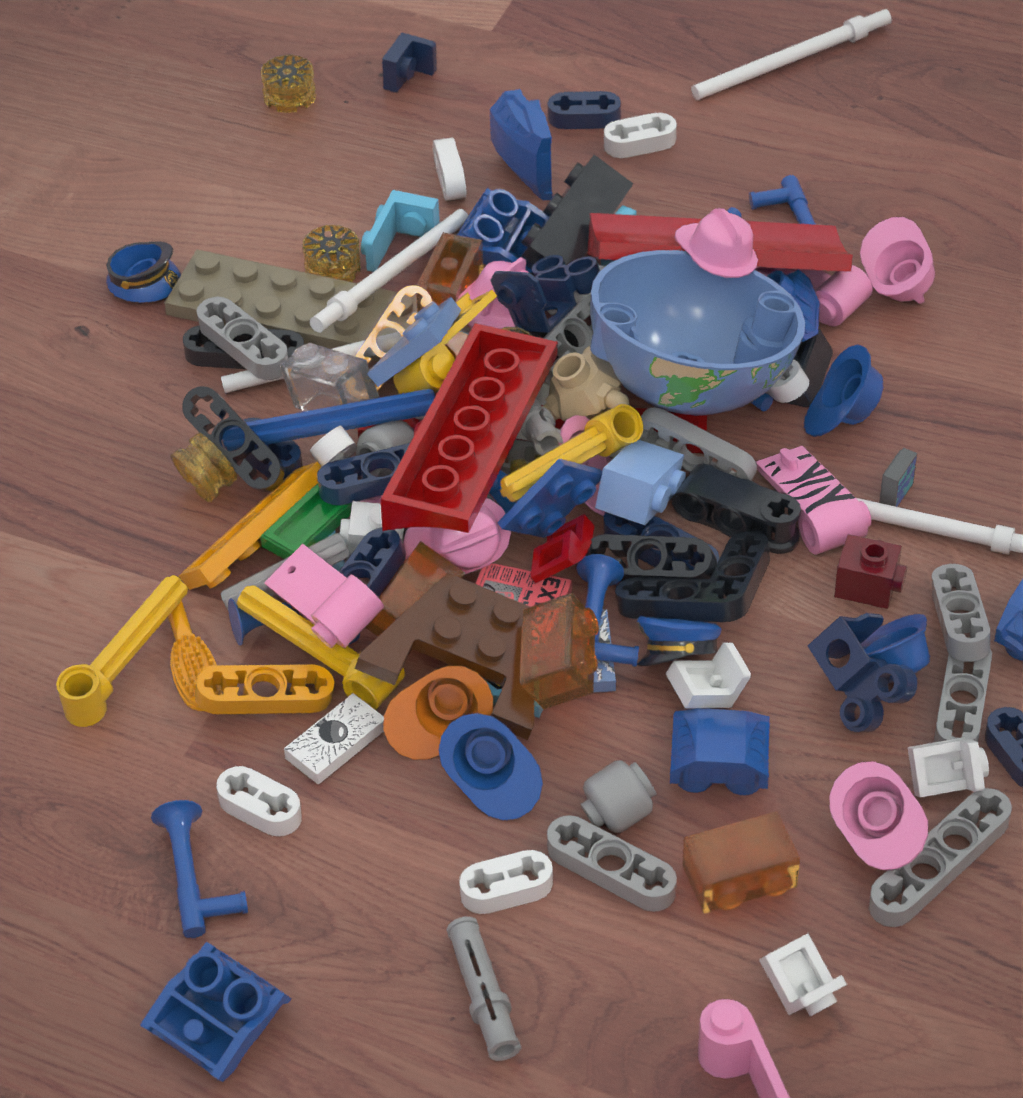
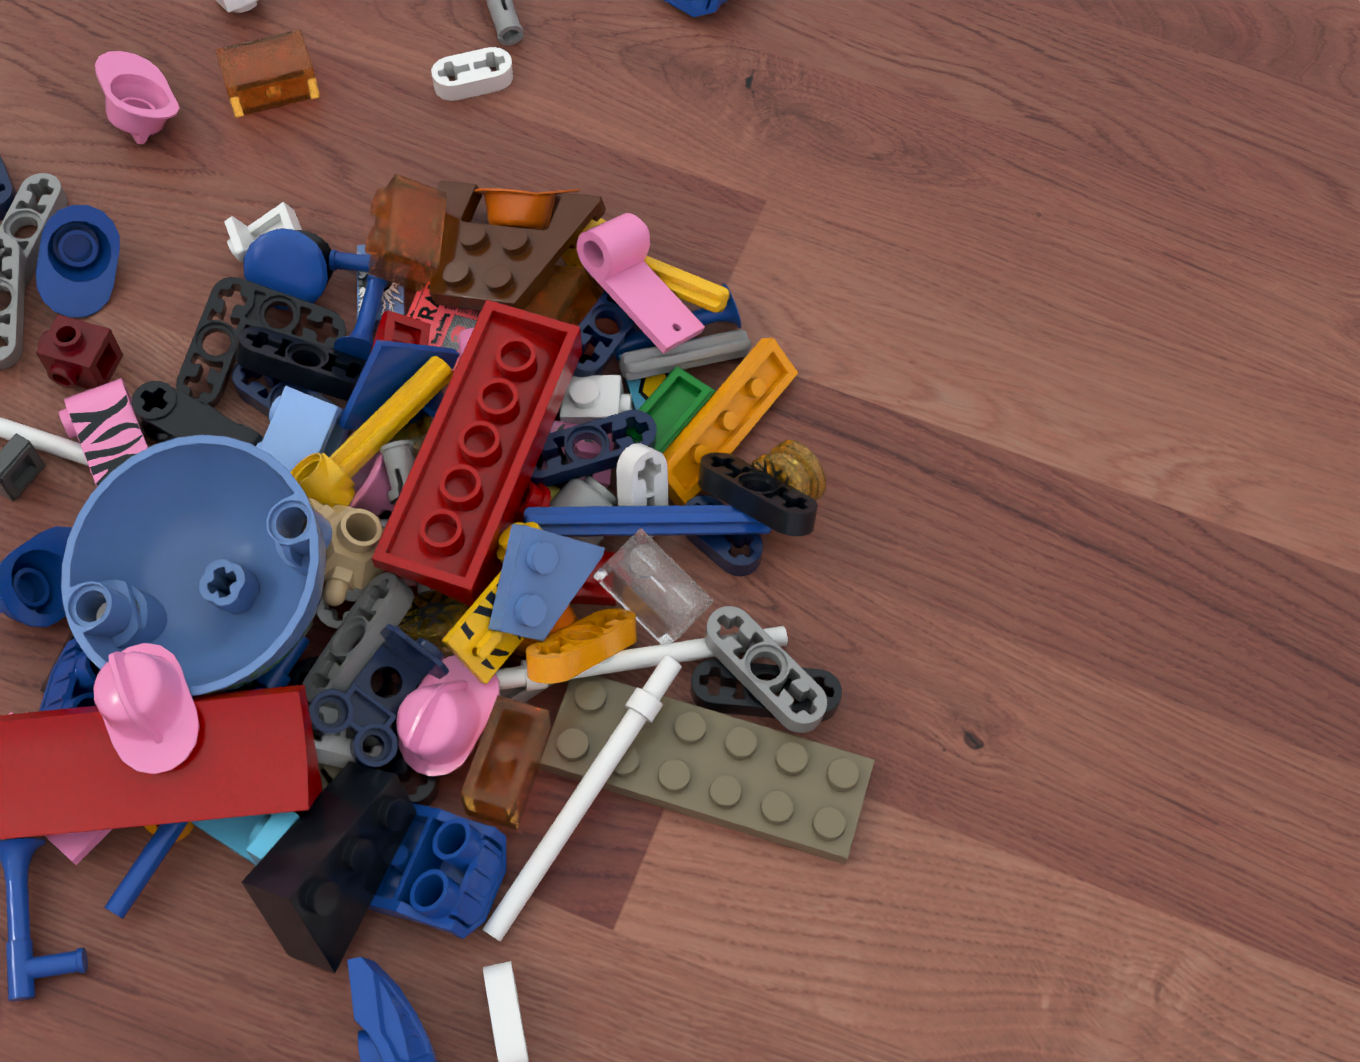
camera: 175 degrees right, 15 degrees up
yellow axle [56,575,188,727] -> none
blue piece [106,241,181,302] -> none
blue piece [151,800,248,938] -> none
light orange piece [168,600,222,711] -> none
light orange beam [195,664,334,714] -> none
white beam [216,766,302,836] -> none
tile [284,693,384,785] -> none
clear yellow wheel [302,225,361,282] -> none
medium azure bracket [361,190,440,272] -> none
blue piece [438,713,543,820] -> none
light grey beam [547,815,677,911] -> none
light grey head [580,760,656,833] -> none
blue slope [670,708,770,795] -> none
dark blue piece [807,613,918,733] -> none
light grey beam [869,788,1012,927] -> none
white bracket [908,737,989,797] -> none

